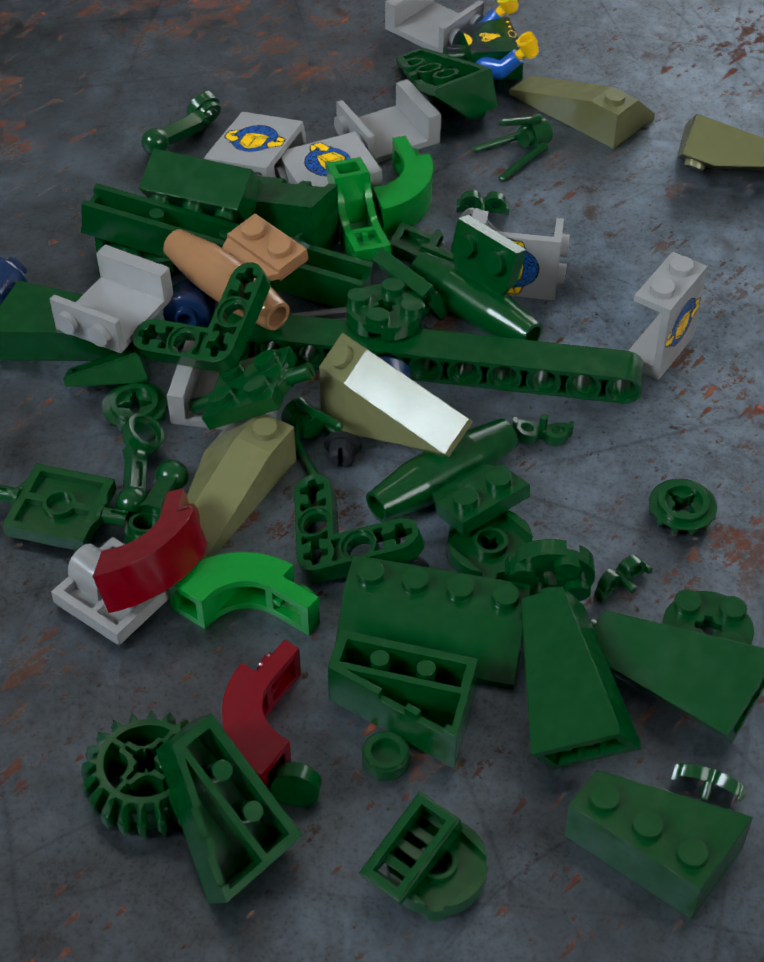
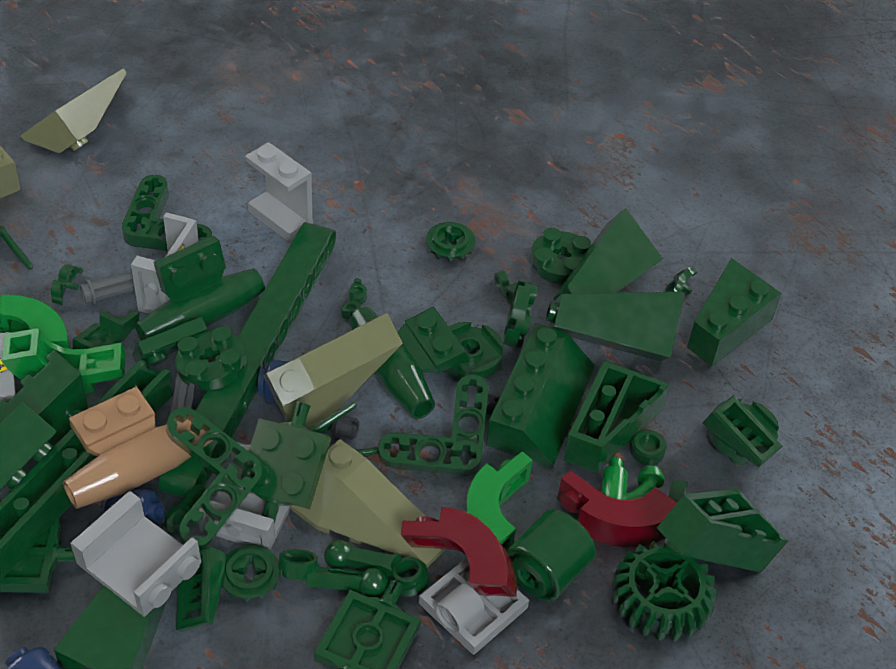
camera: 85 degrees left, 0 degrees up
none -> dark green beam [122,175,212,251]
none -> dark green piece [506,510,596,601]
none -> green plant [601,457,665,500]

